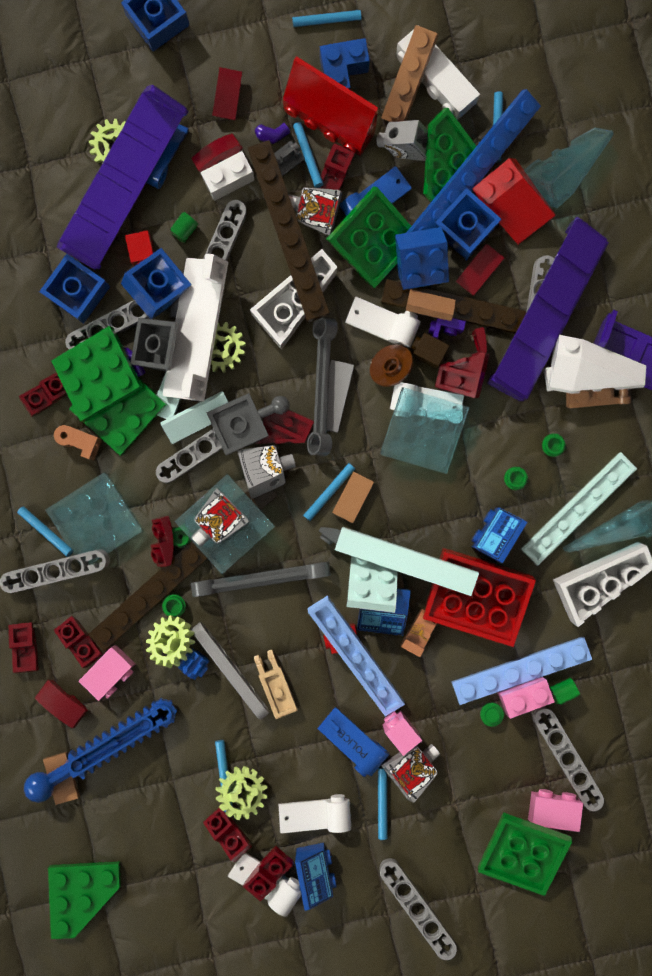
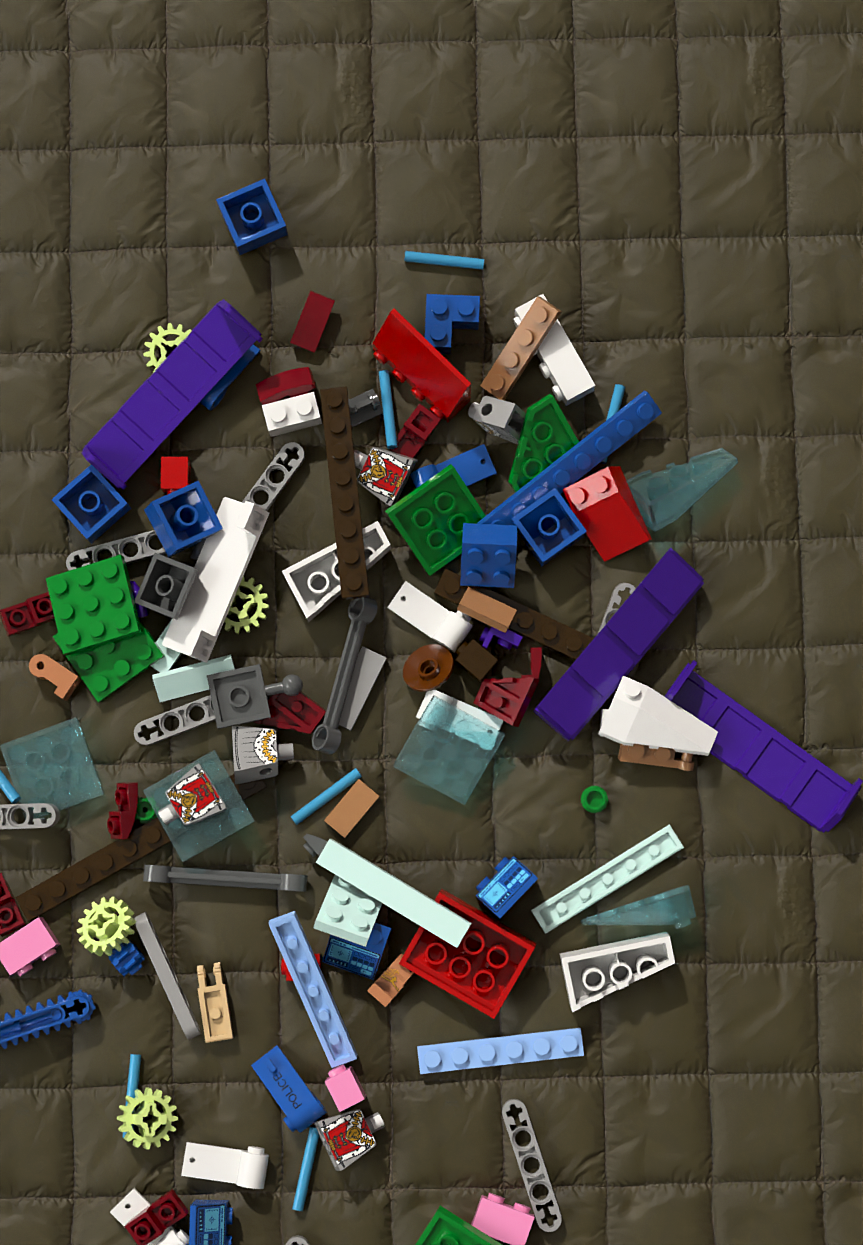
camera: 15 degrees right, 5 degrees down
green plate [162,594,186,618] -> none
green brick [170,212,199,243] -> none
dark red slope [203,808,252,862] -> none
dark purple arm [255,123,290,144] -> none
dark red slope [456,244,505,296] -> none
green plate [480,702,504,727] -> none
bright pink piece [498,677,555,719] -> none
green plate [504,467,528,490] -> none
green brick [549,678,580,705] -> none

